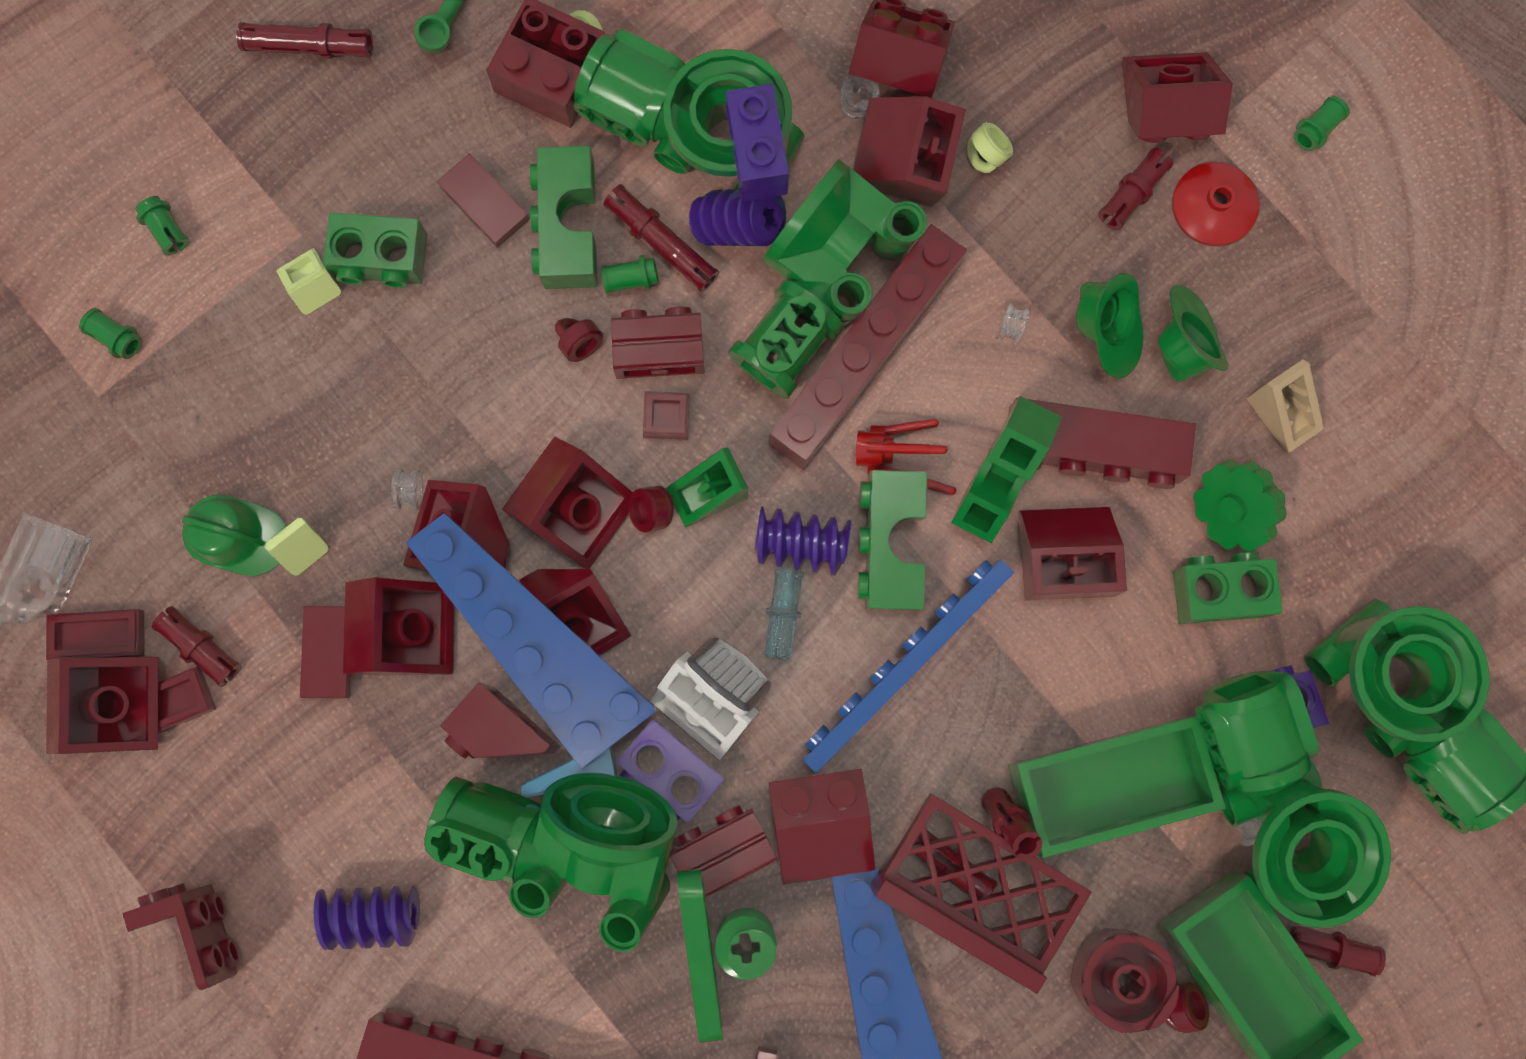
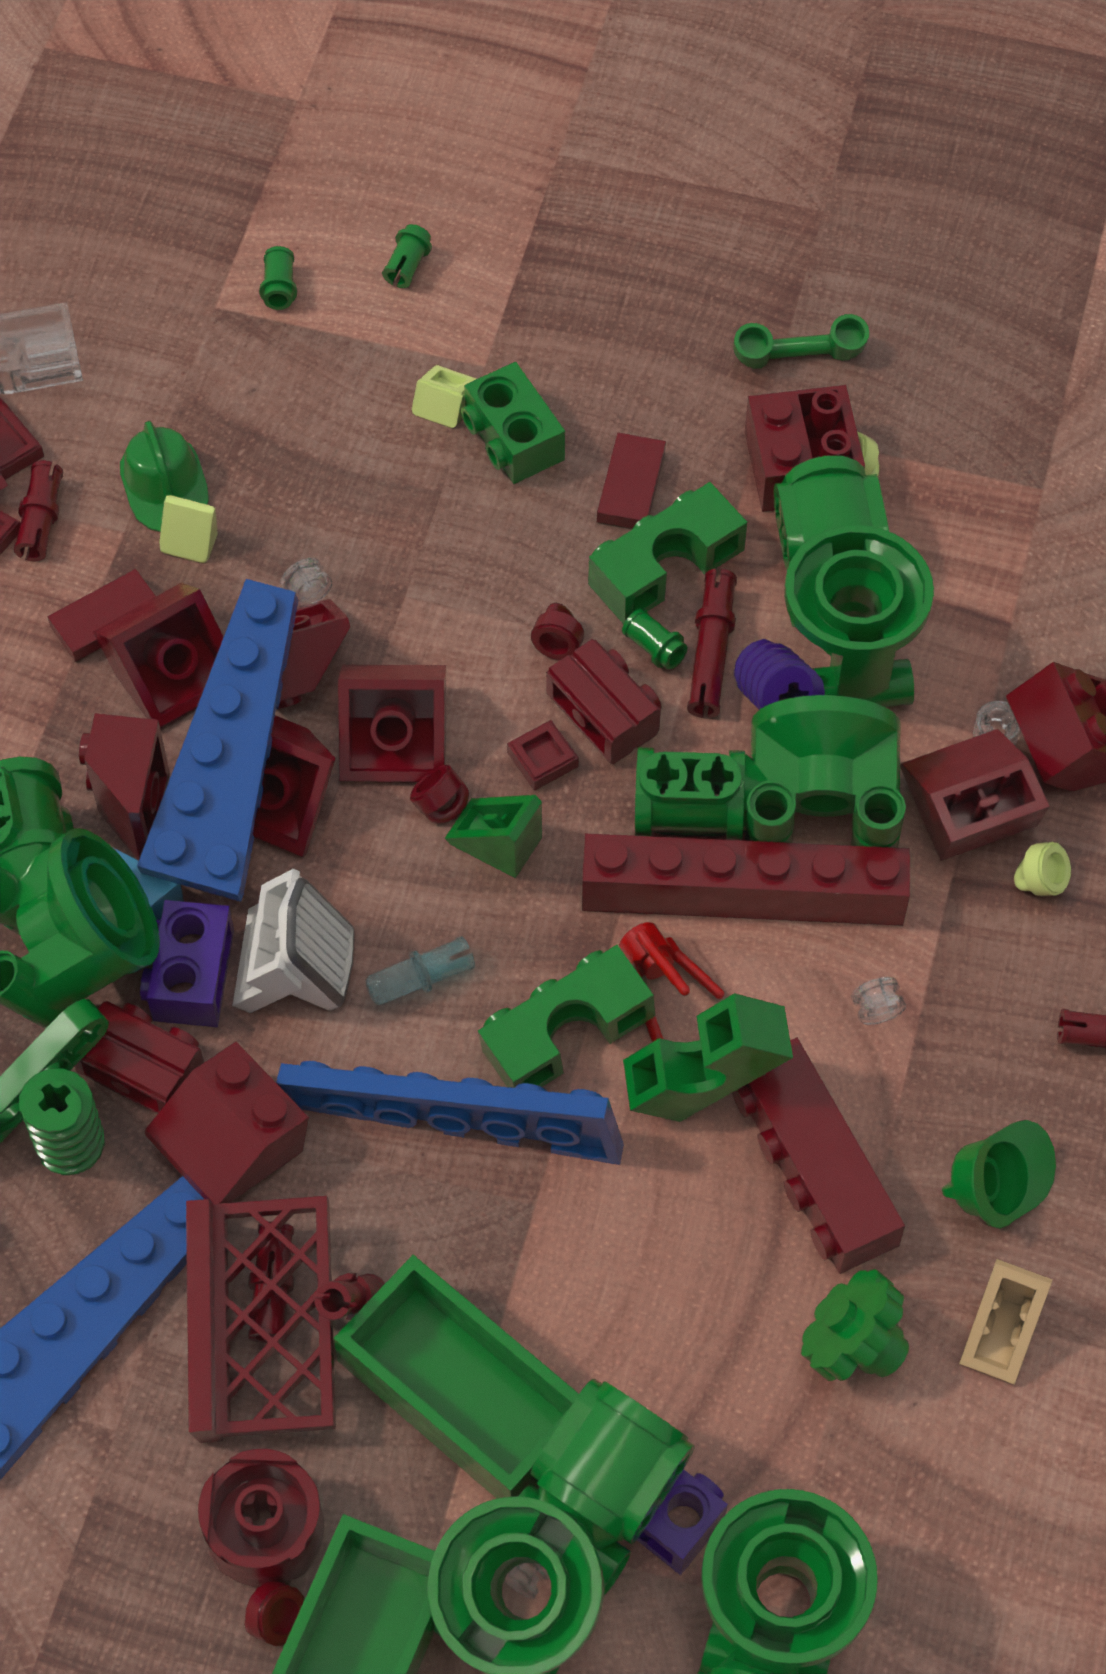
camera: 60 degrees right, 20 degrees down
dark red pin [236,22,373,59] -> none
dark purple brick [726,84,789,202] -> none
dark purple piece [754,506,851,576] -> none
dark red slope [1019,507,1127,601] -> none
green piece [1076,273,1143,379] -> none
green brick [1173,552,1283,624] -> none

